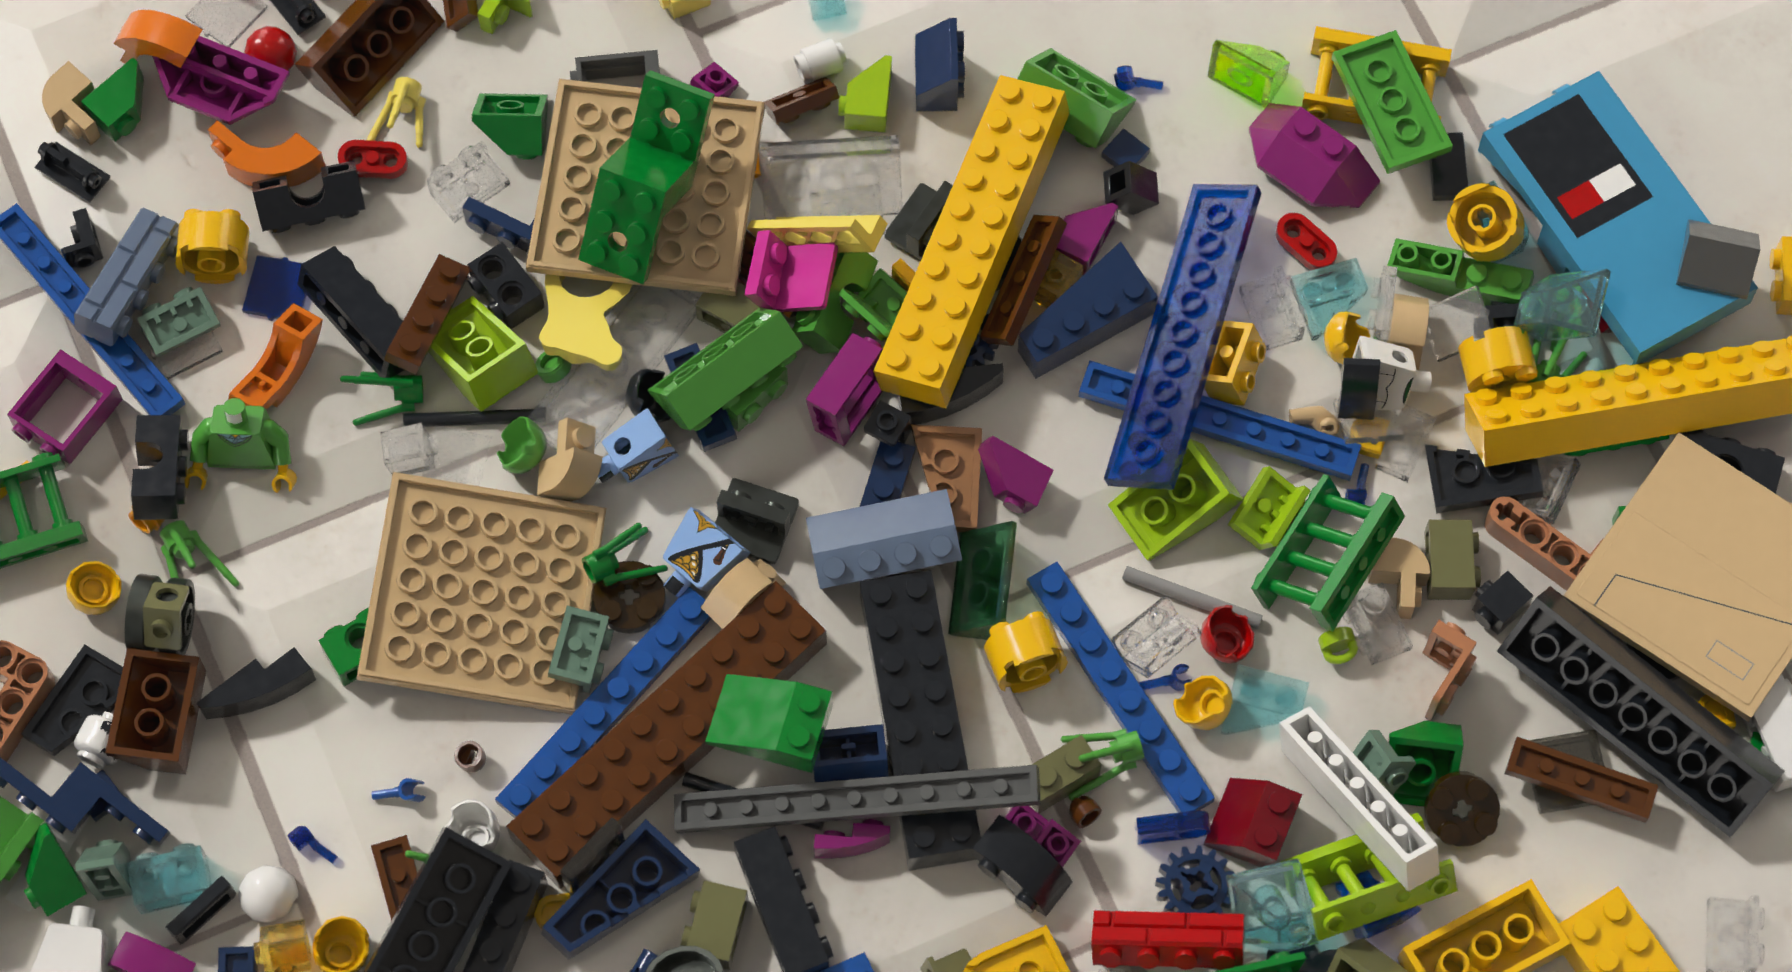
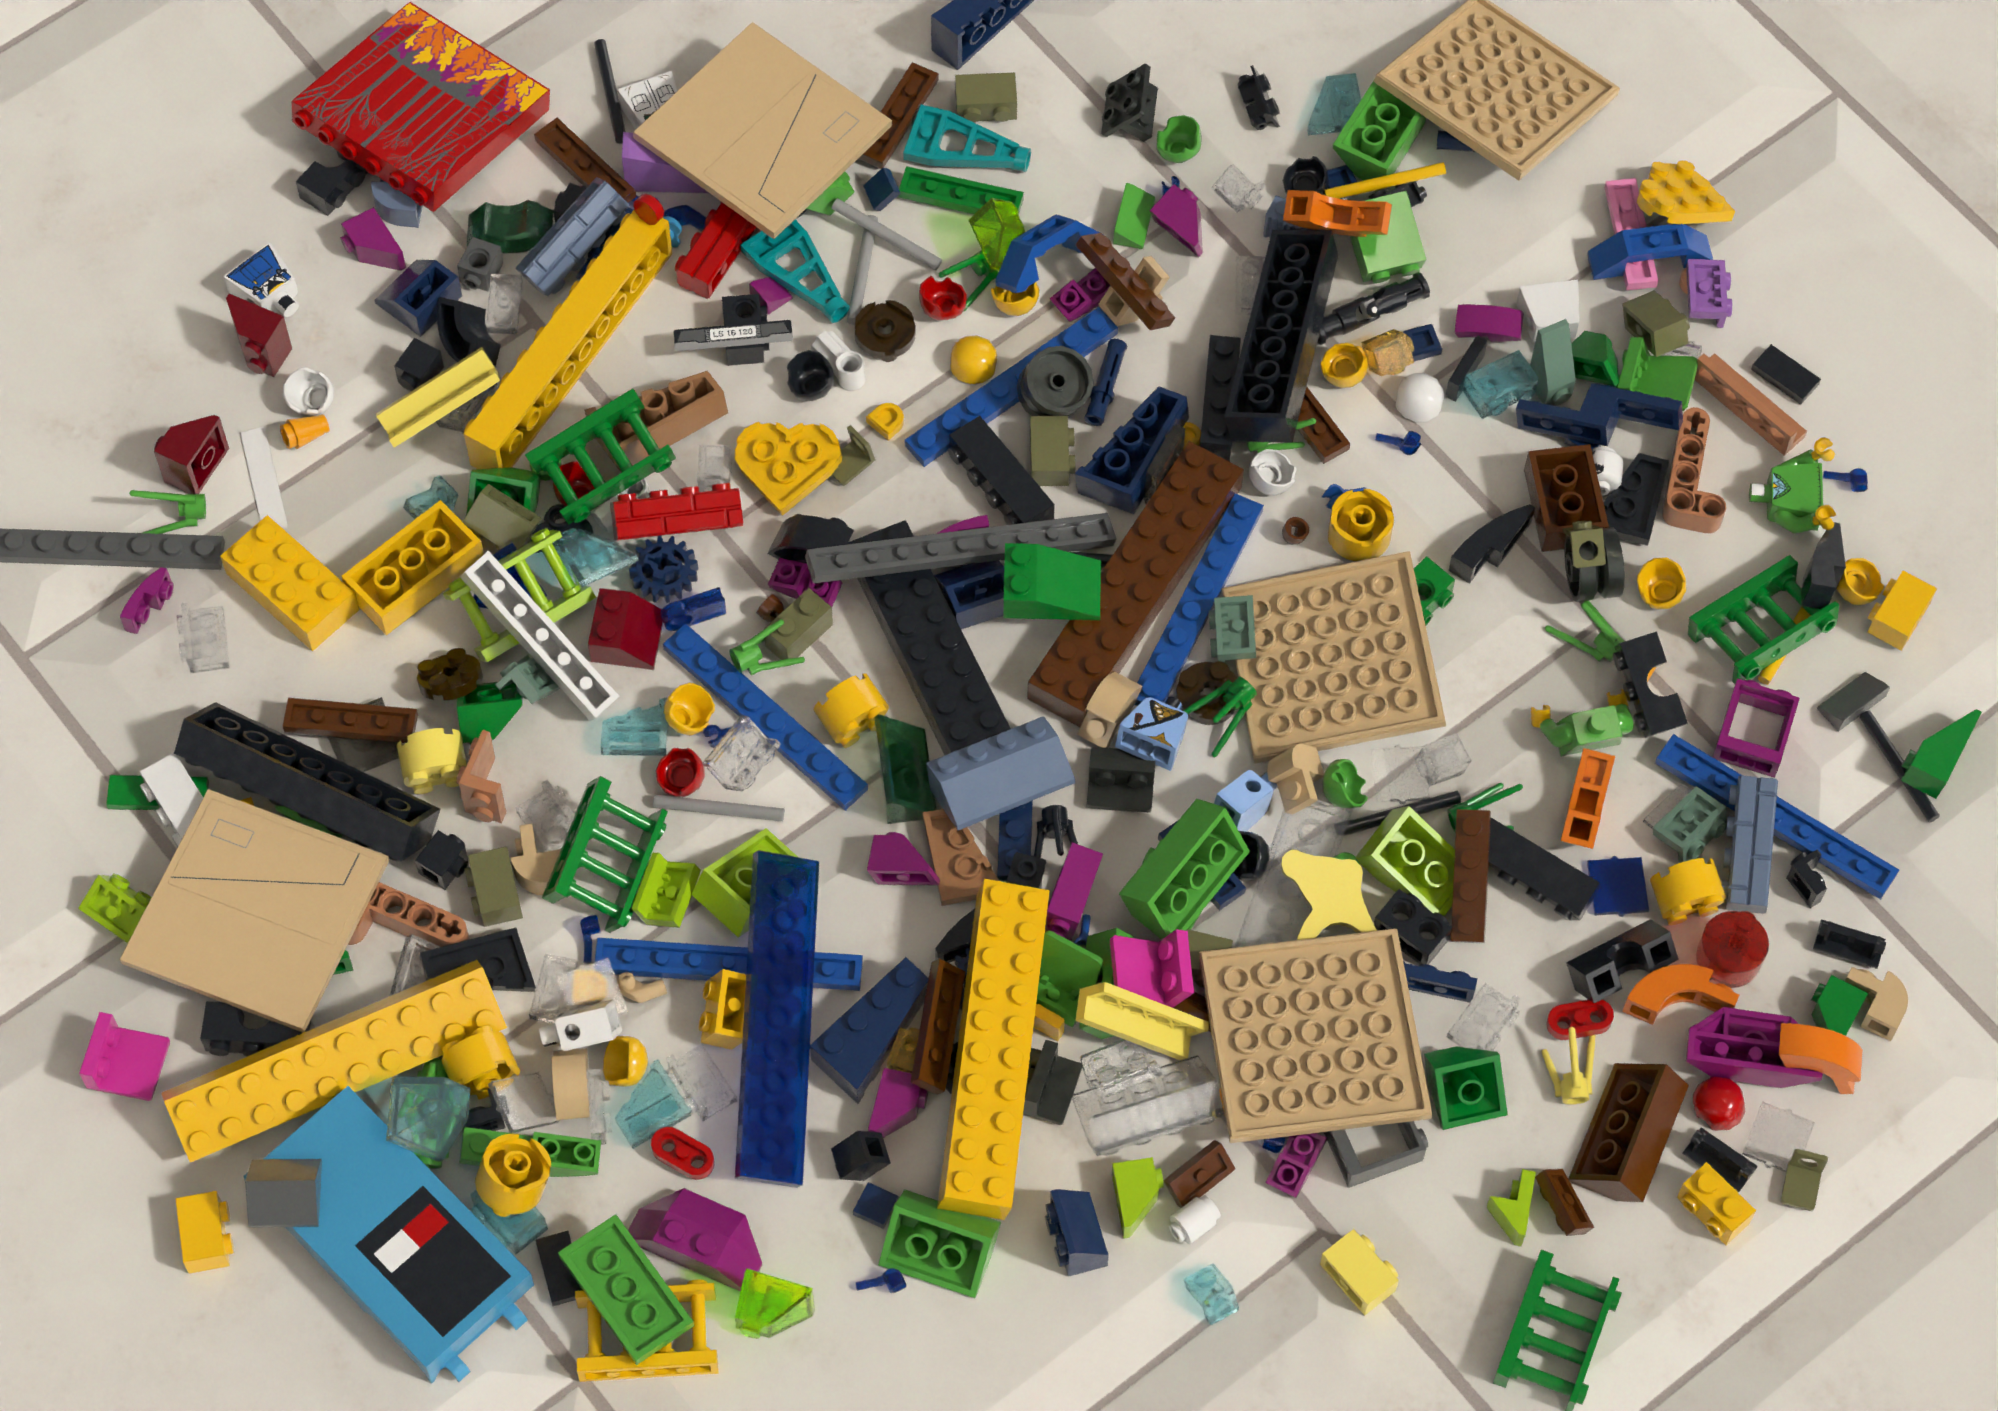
camera: 165 degrees right, 5 degrees down
green bracket [578,70,715,284] -> none
lime tile [1318,626,1358,665] -> none
black slope [1338,358,1380,420] -> none
none -> light yellow brick [397,728,467,794]
none -> black plant [1034,805,1078,858]
none -> yellow brick [1328,489,1394,562]
none -> clear red brick [1696,911,1769,988]

